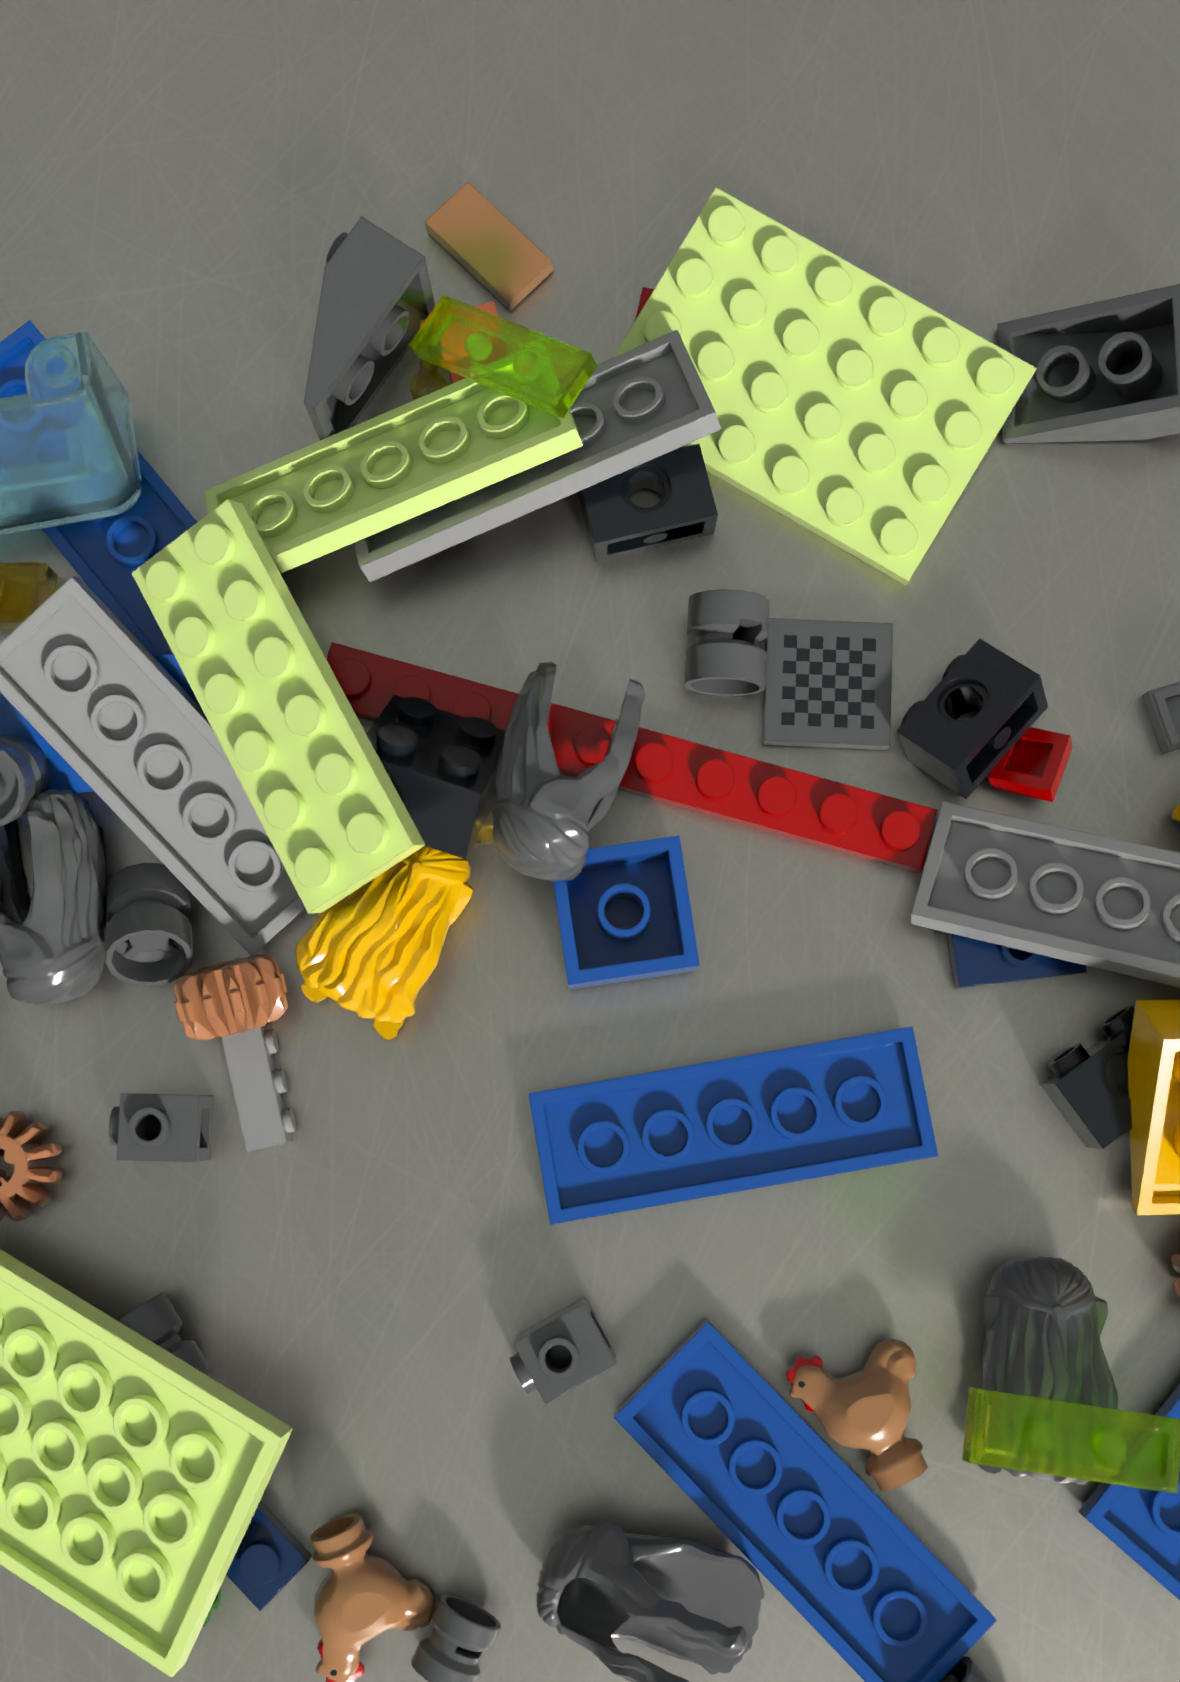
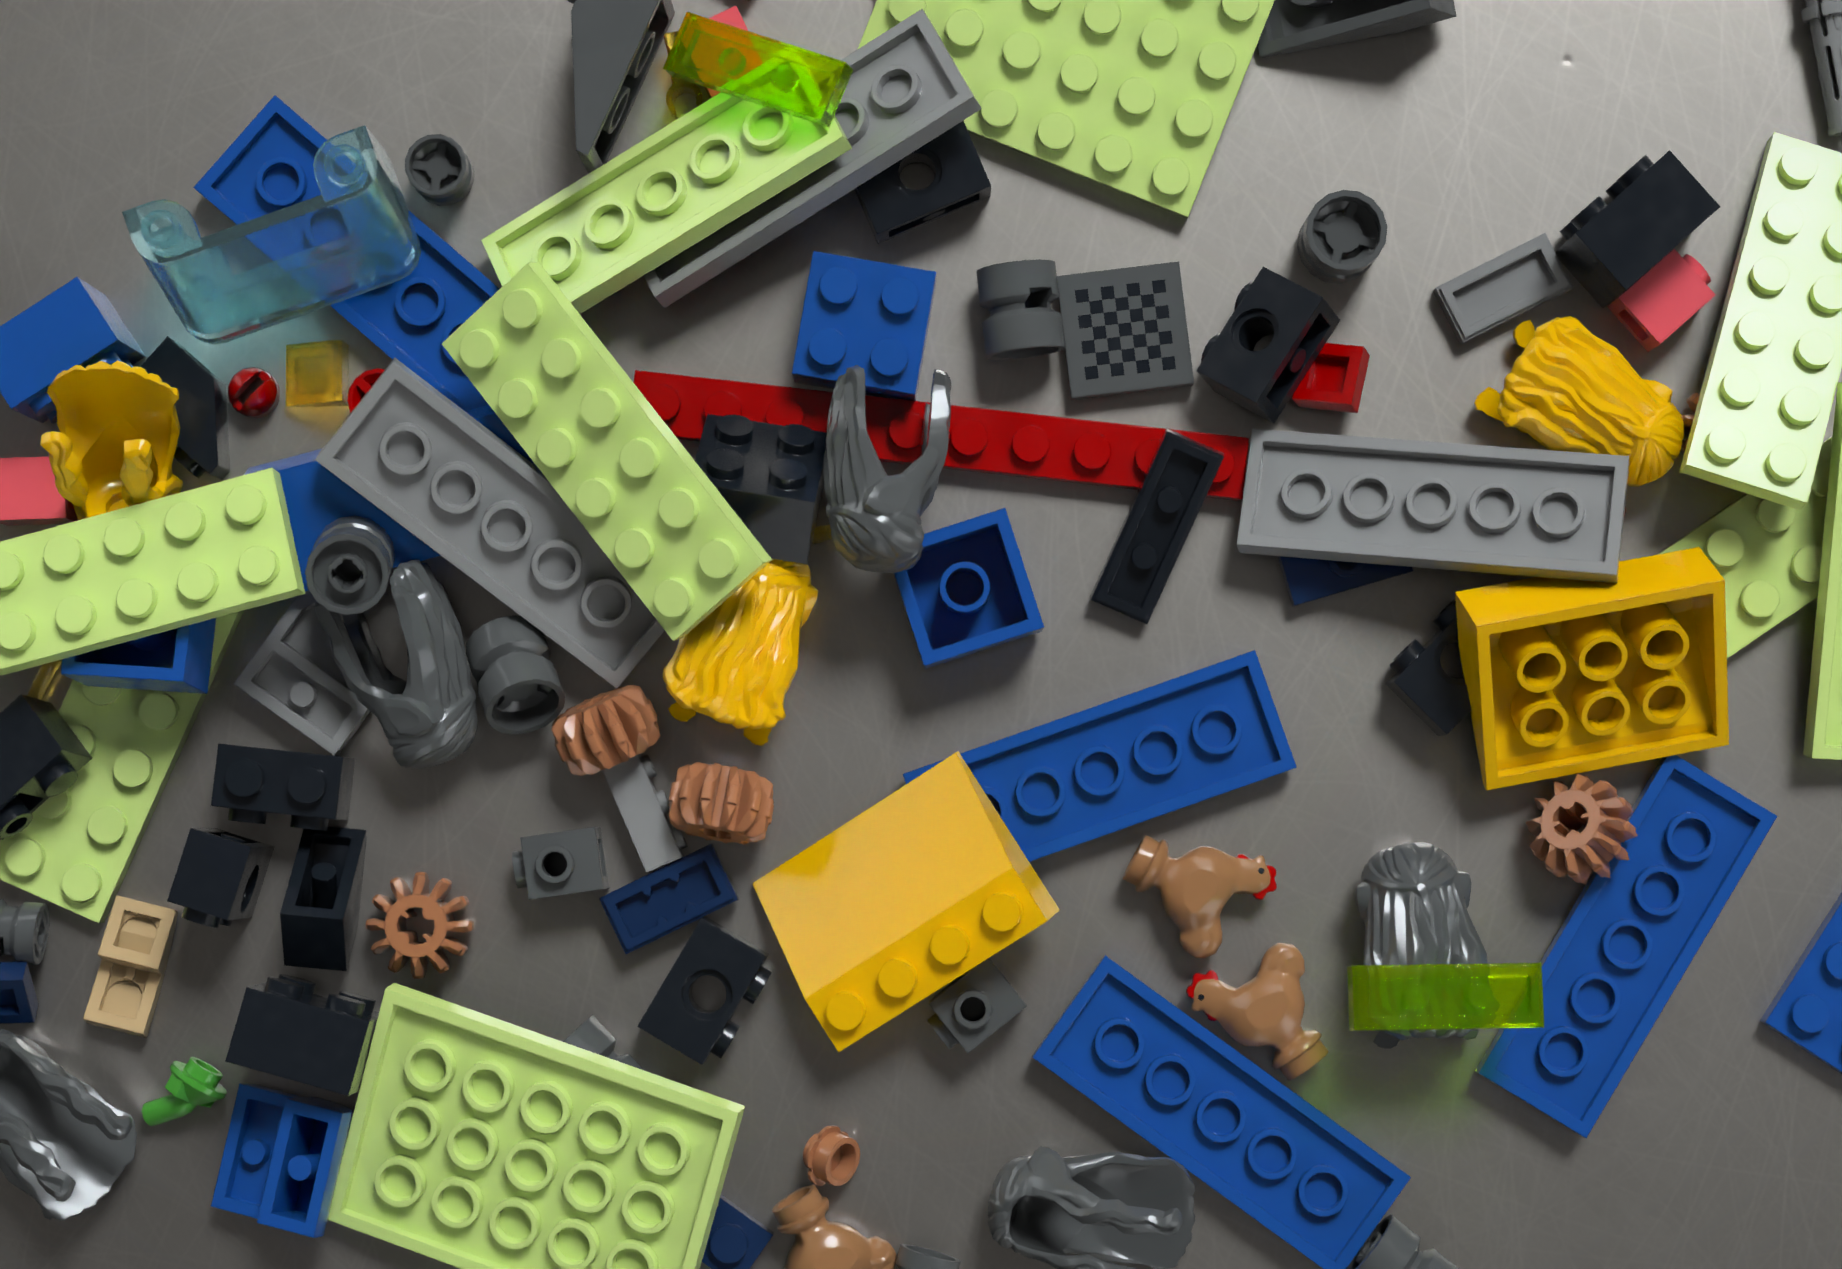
camera: 10 degrees left, 5 degrees up
none -> dark grey wheel [405,134,474,206]
none -> dark blue plate [599,844,739,954]
none -> black brick [637,916,772,1065]
none -> nougat gear [668,762,774,845]
none -> yellow slope [752,751,1060,1053]
none -> blue brick [792,251,936,401]
none -> nougat plate [803,1125,860,1186]
none -> black tile [1090,428,1224,624]
none -> medium nougat animal [1122,835,1277,959]
none -> dark grey wheel [1297,190,1387,284]

